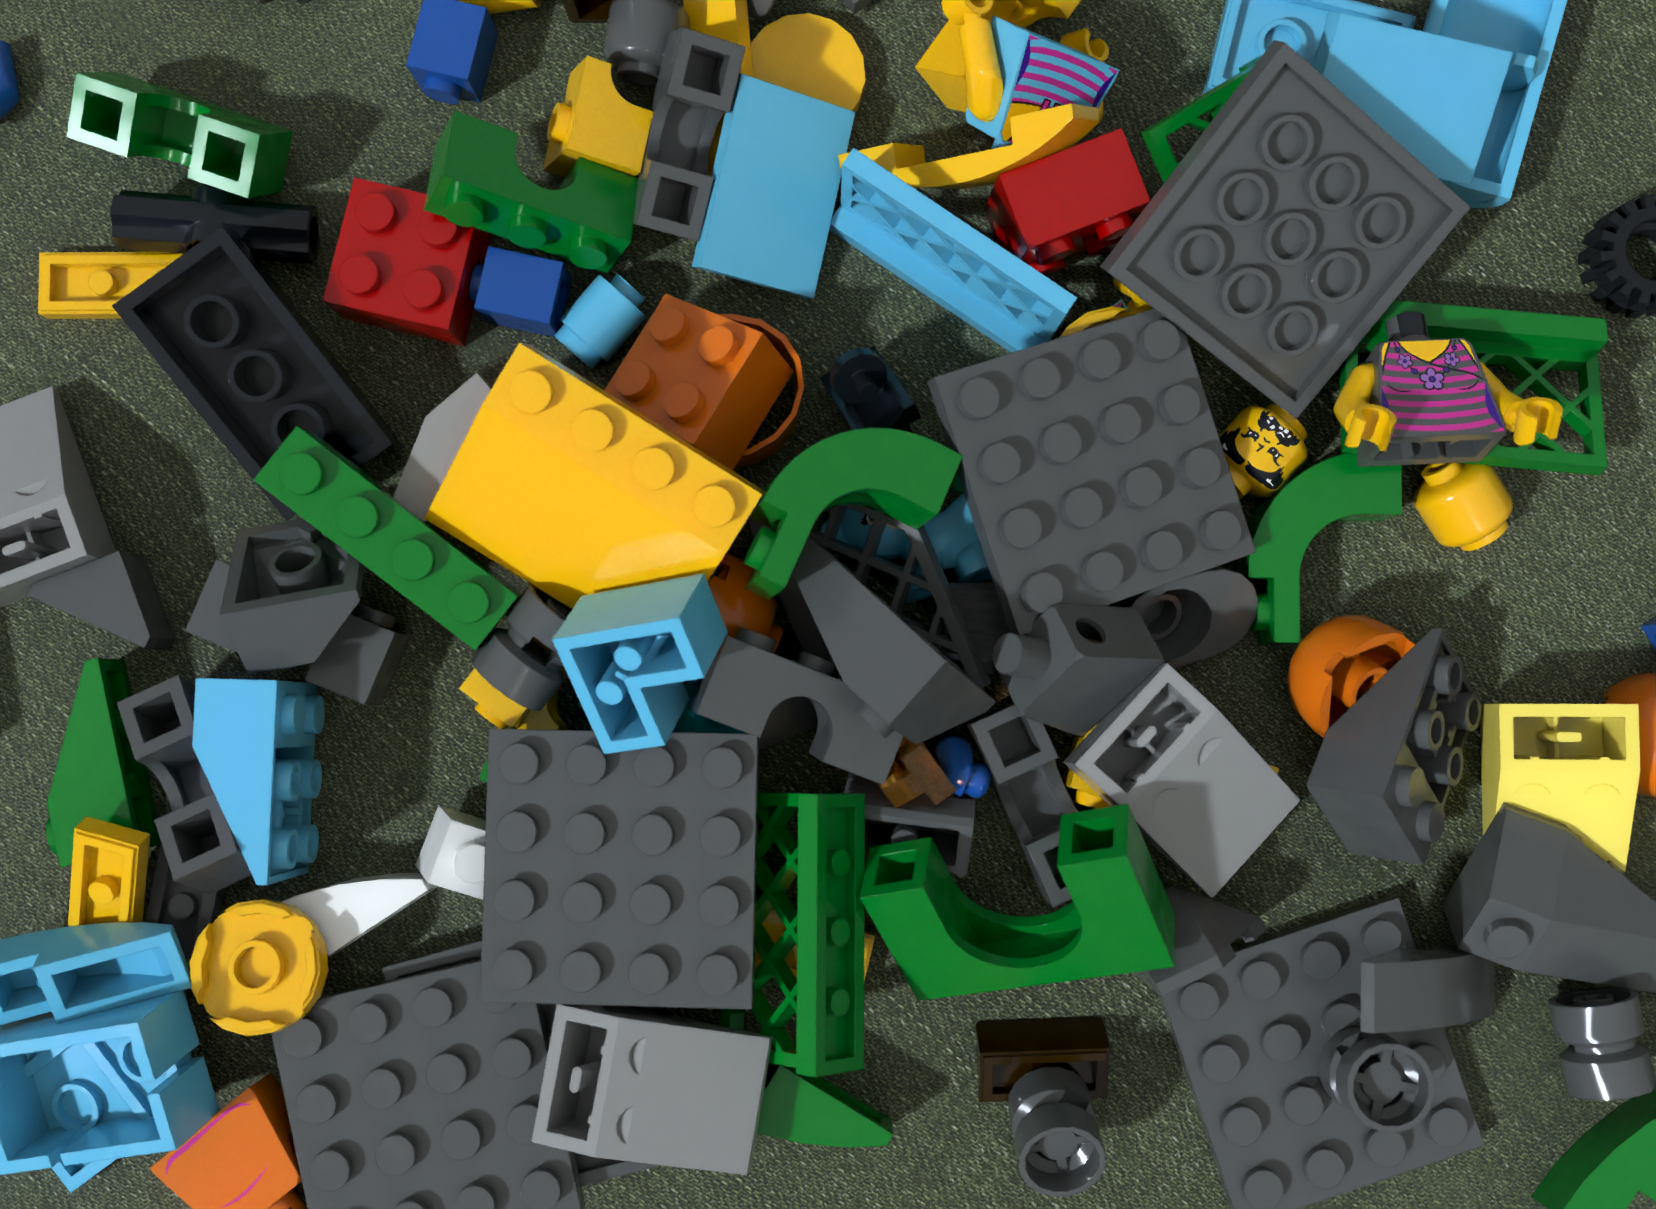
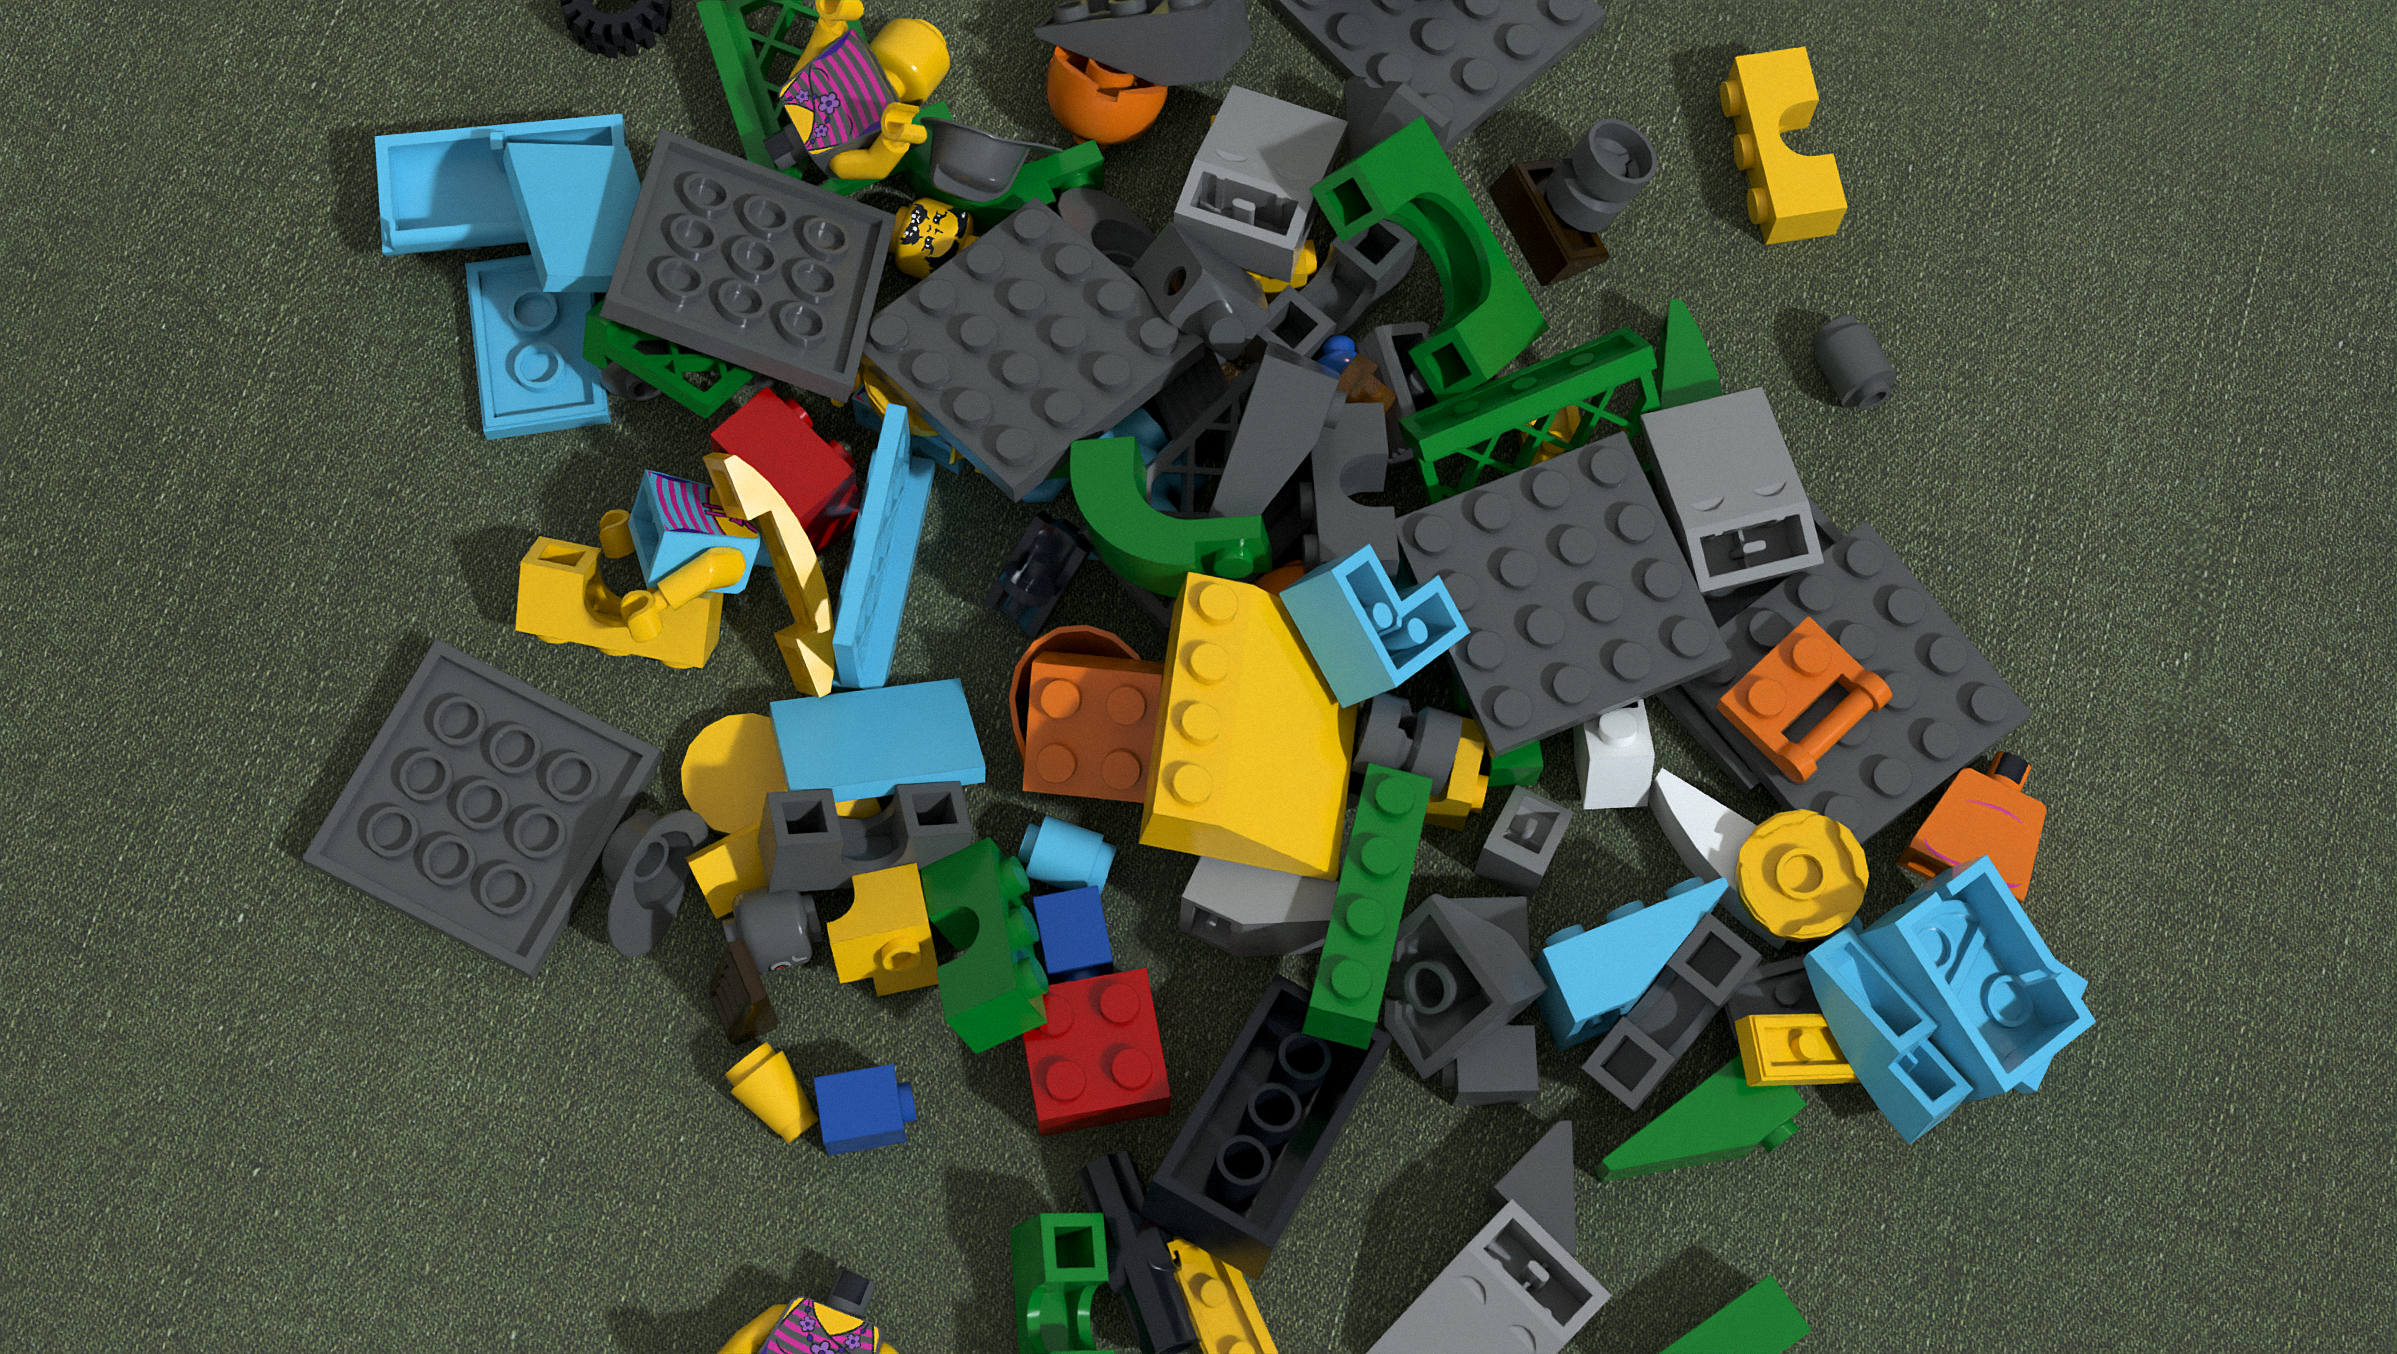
camera: 115 degrees left, 15 degrees down
none -> dark grey piece [920,117,1063,202]
none -> light grey slope [1474,784,1574,900]
none -> orange plate [1715,616,1892,784]

